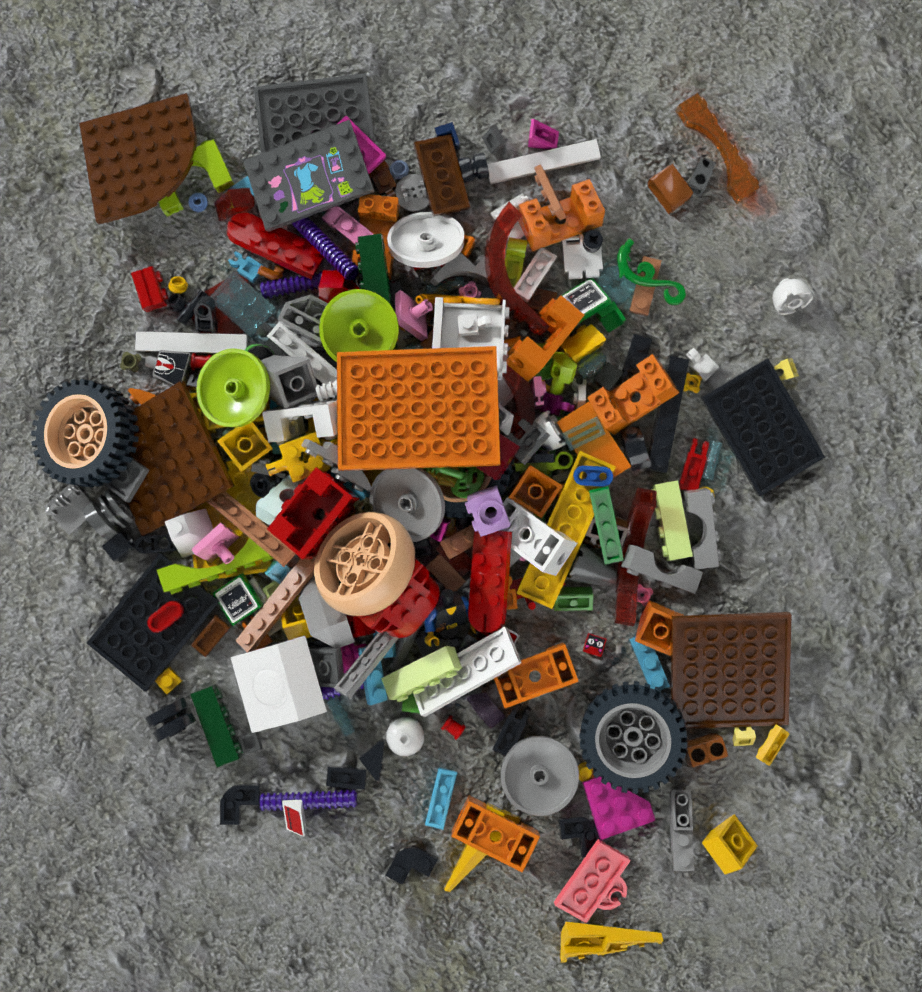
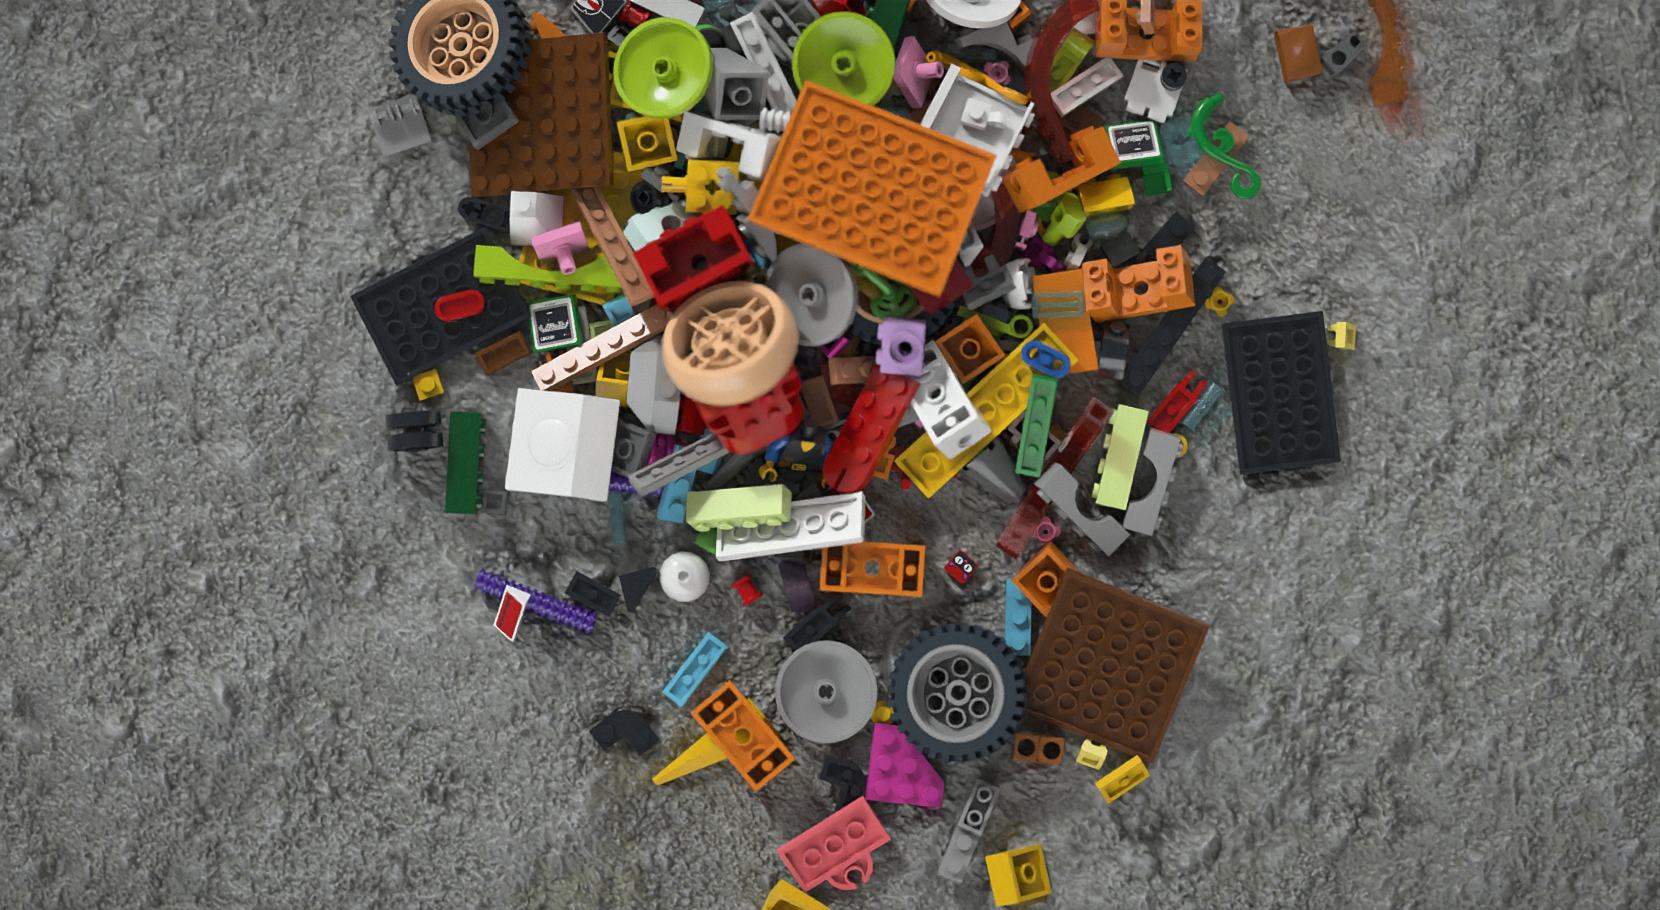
camera: 20 degrees right, 0 degrees up
dark grey wheel [82,489,135,540] -> none
black brick [102,532,135,561] -> none
black plate [220,784,260,825] -> none
bright green slope [554,587,593,611] -> none
white plate [686,348,719,381] -> none
white cylinder [772,278,813,315] -> none

